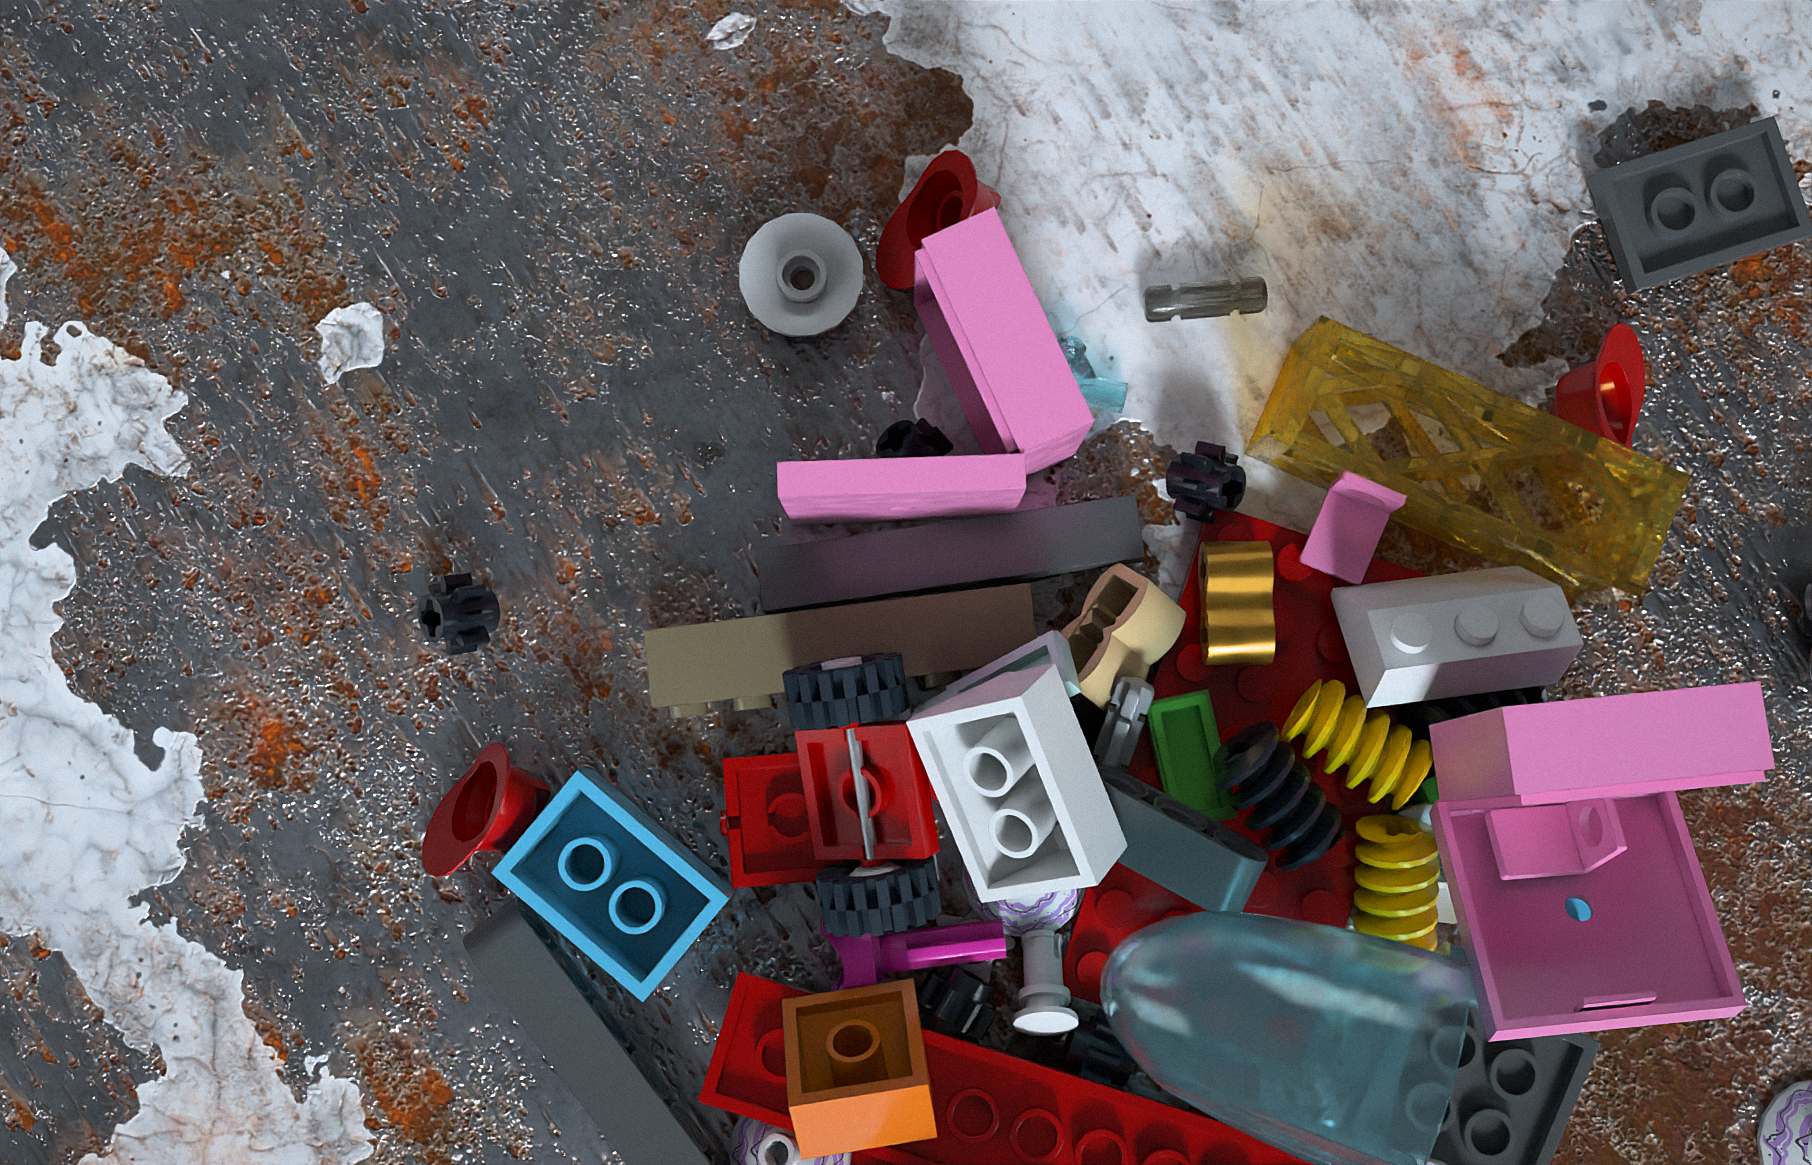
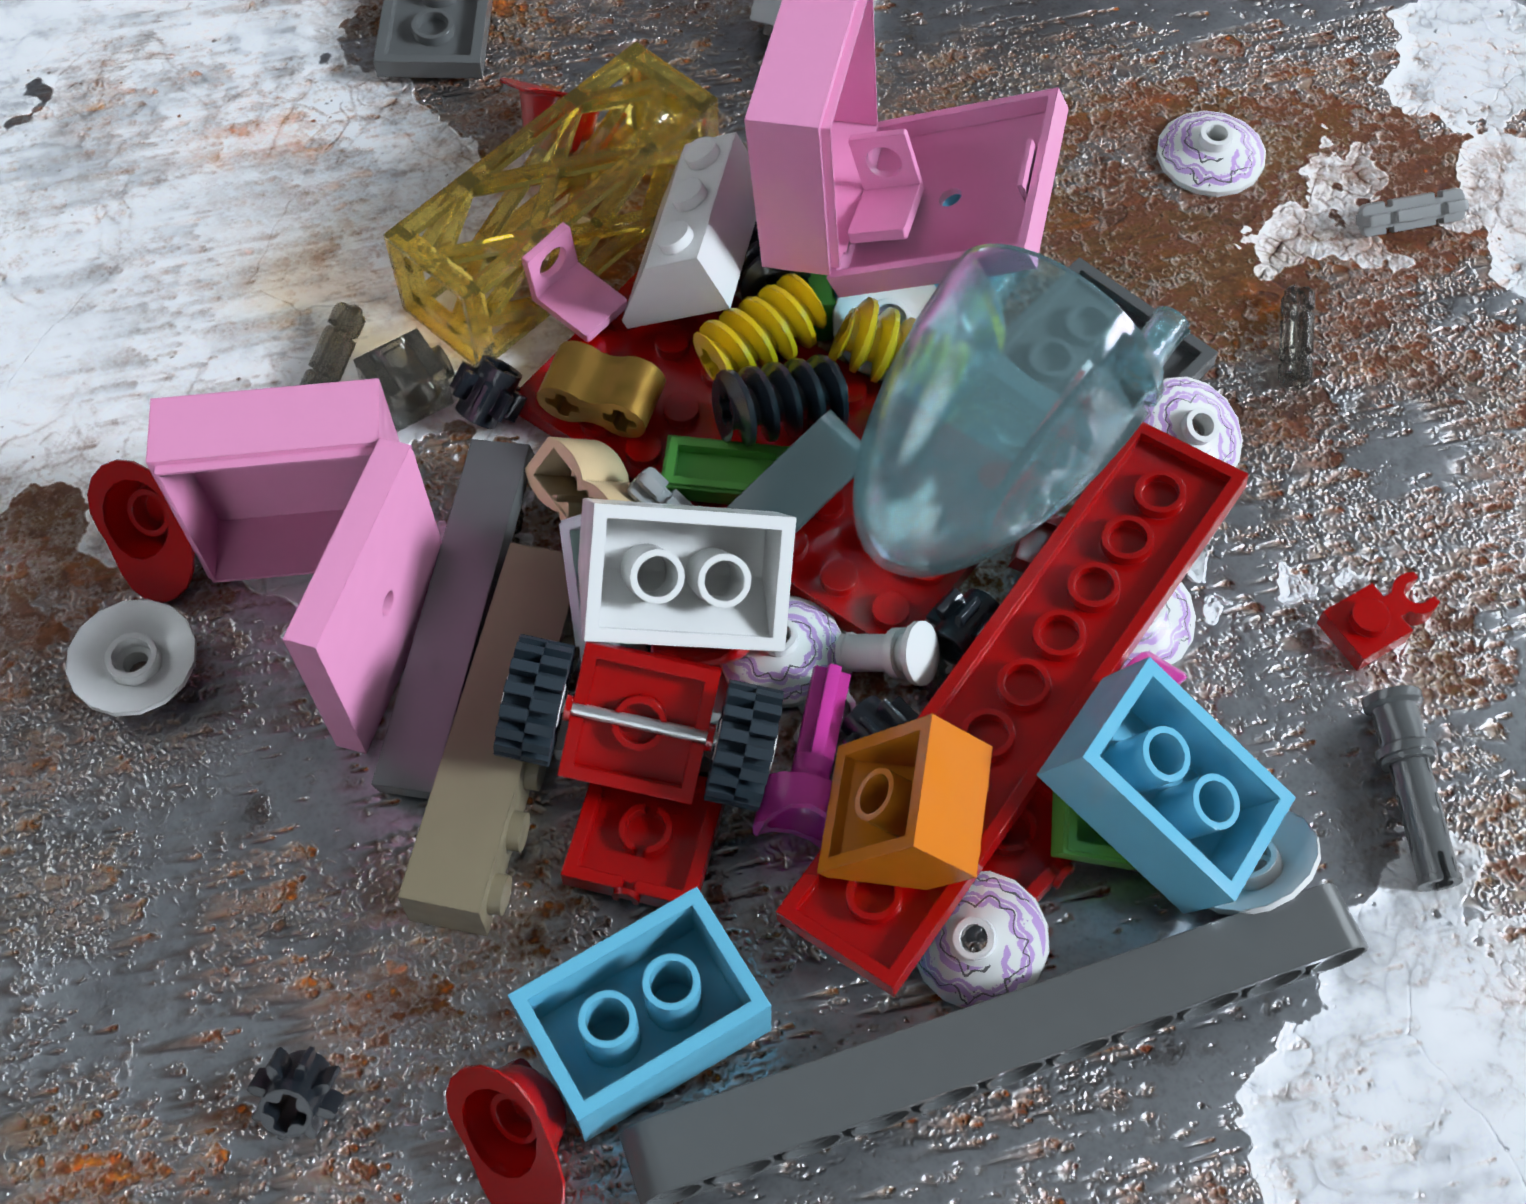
camera: 70 degrees left, 25 degrees down
none -> clear smoke brick [353,328,455,432]

